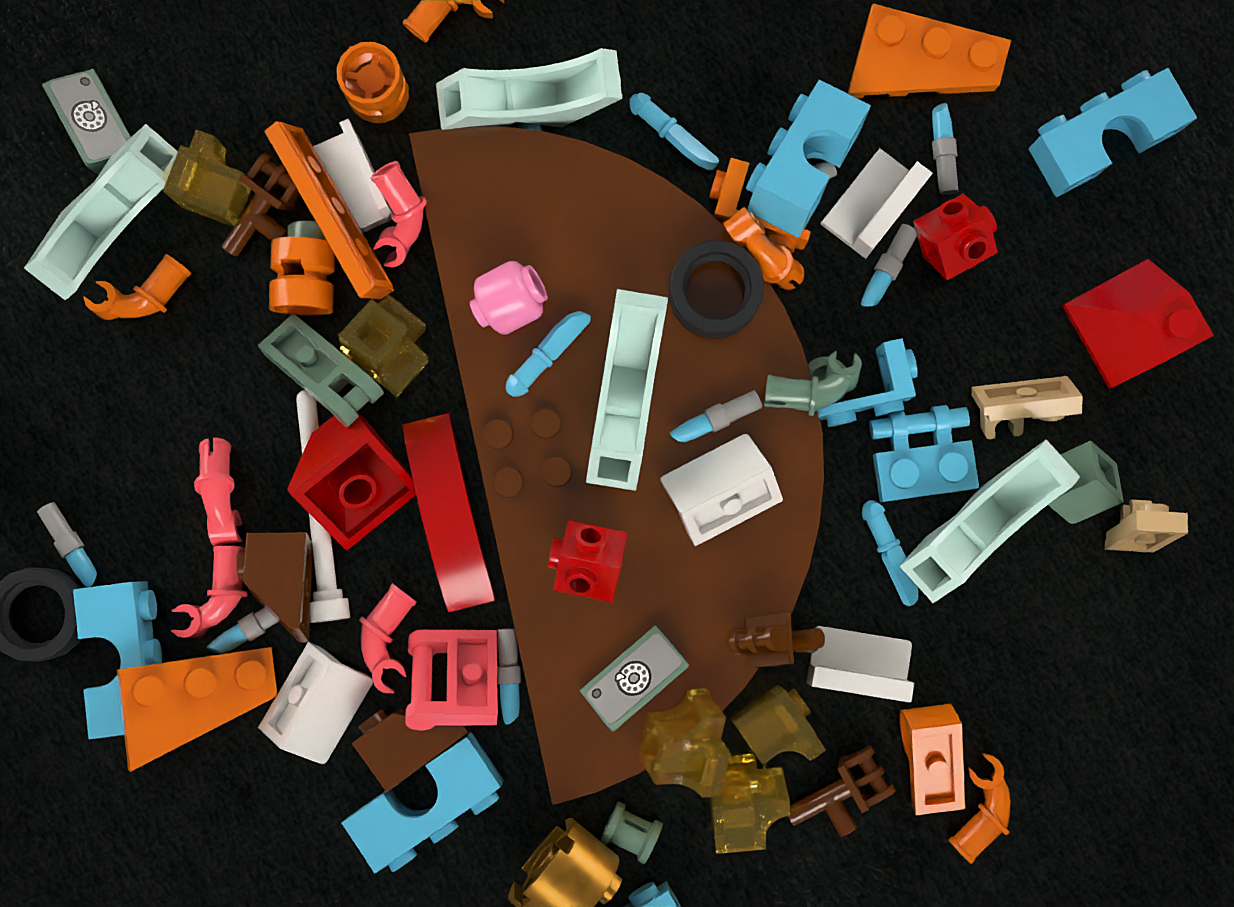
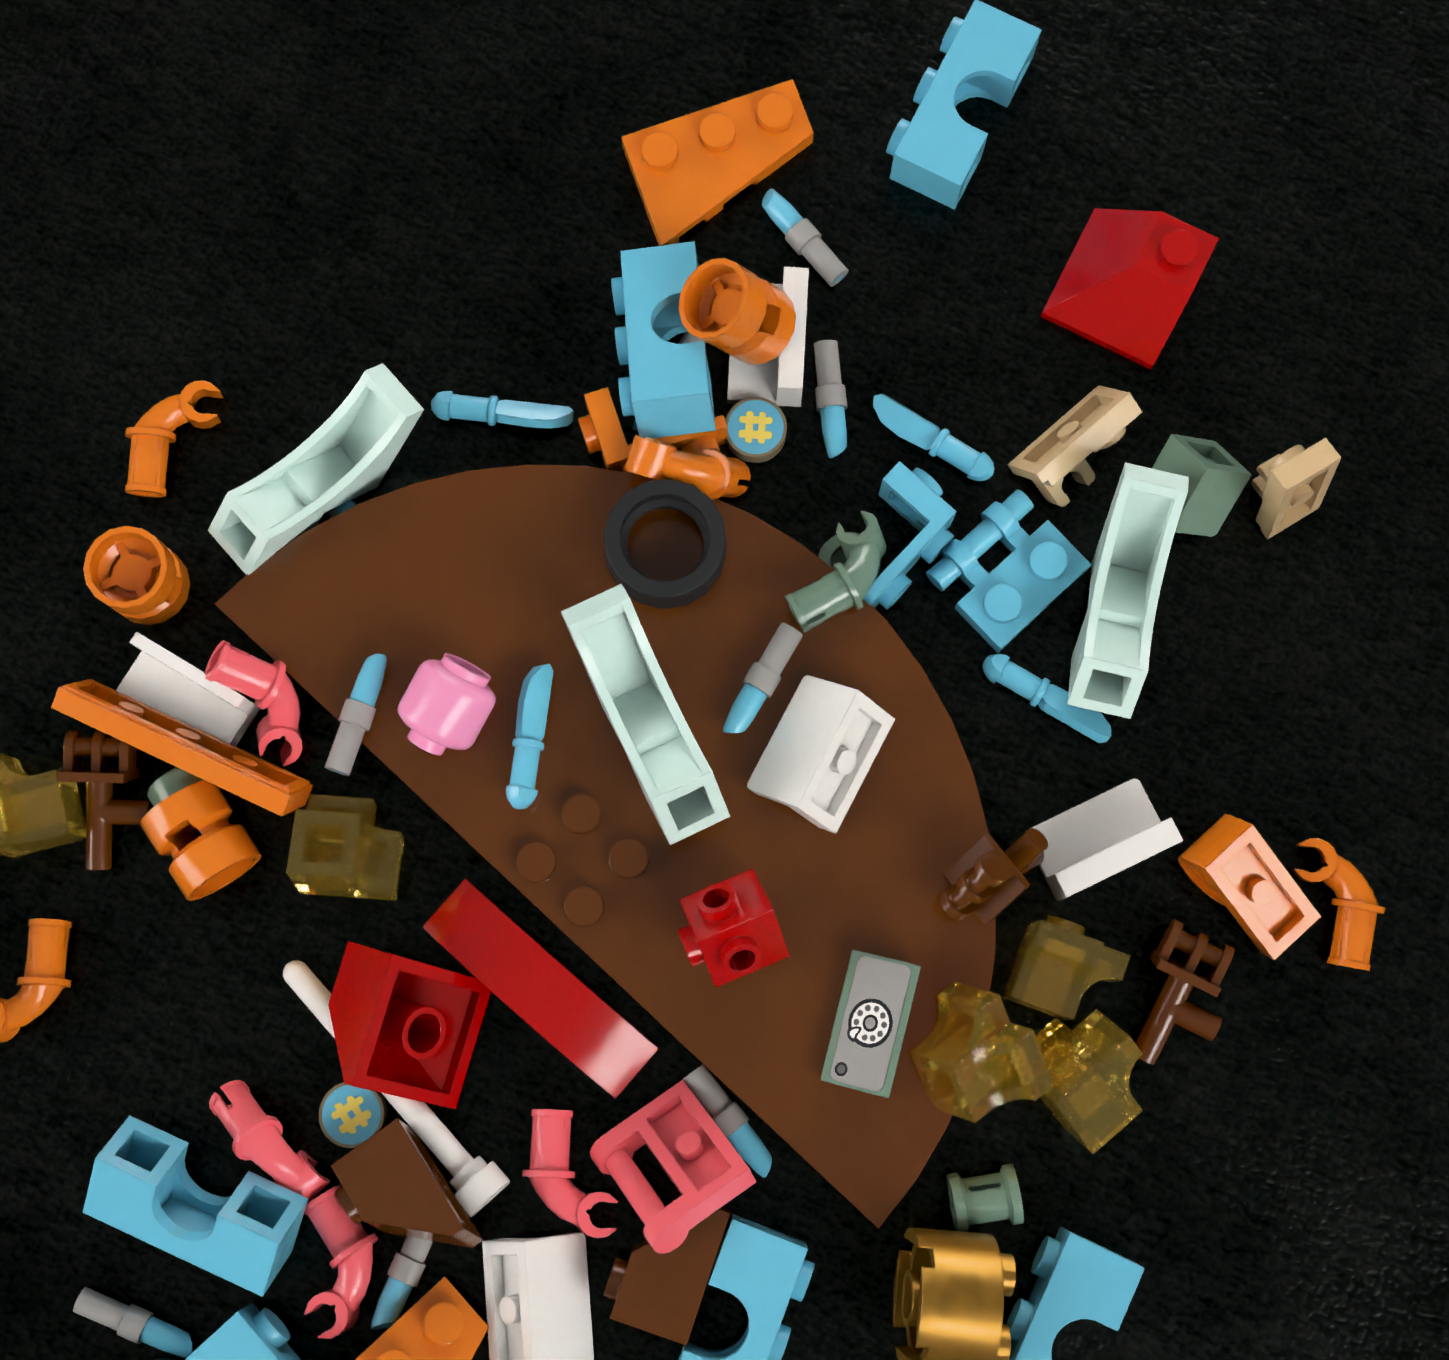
camera: 35 degrees left, 5 degrees down
sand green plate [258,313,384,428] -> none
red brick [913,193,998,280] -> none
none -> medium azure arch [83,1115,308,1297]
none -> tile [319,1082,388,1148]
none -> light grey piece [325,654,387,776]
none -> orange wheel [678,258,796,365]
none -> tile [725,397,787,463]
none -> medium azure piece [873,394,995,481]

